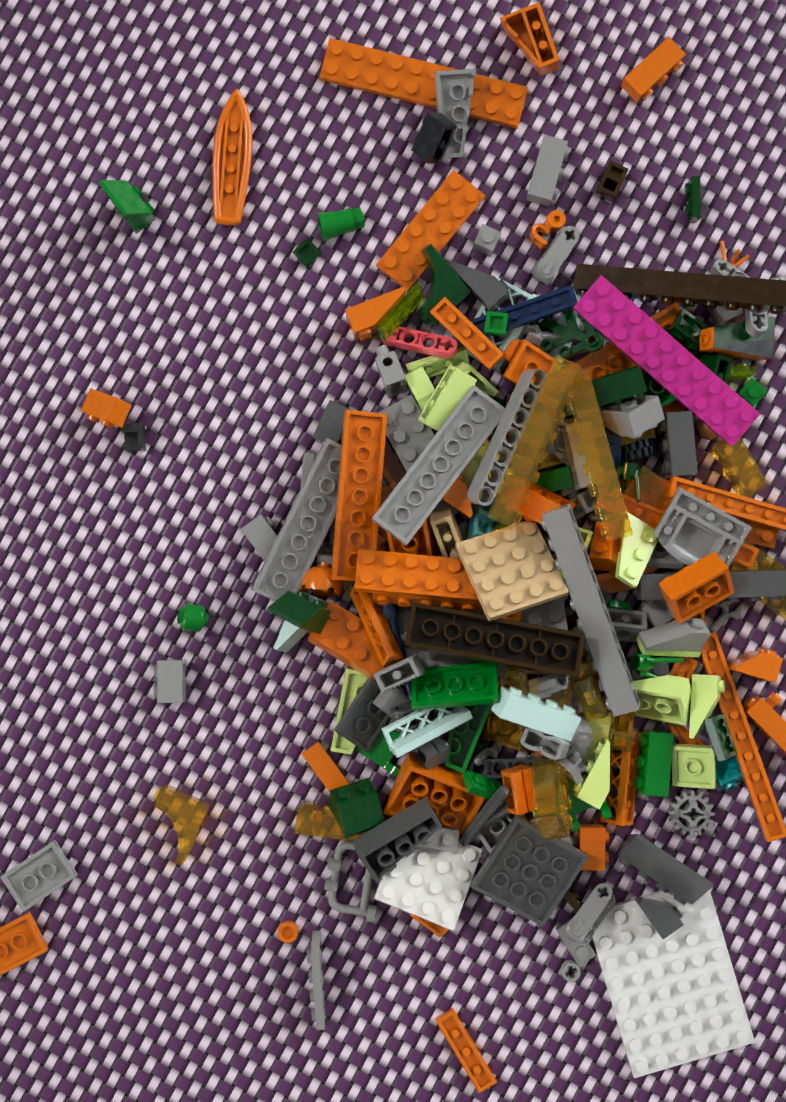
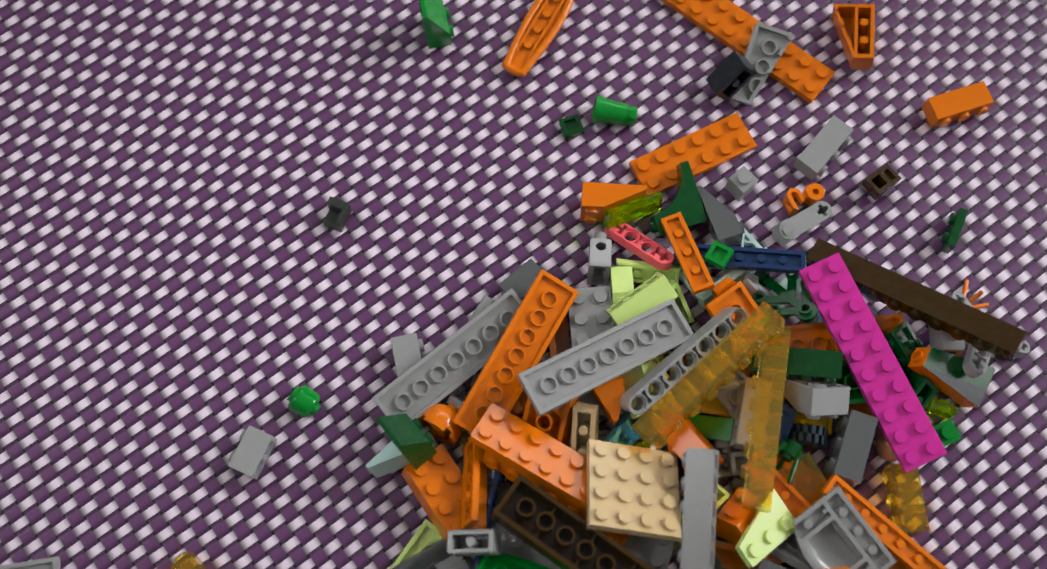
camera: 30 degrees right, 15 degrees down
orange brick [81,388,131,428] -> none

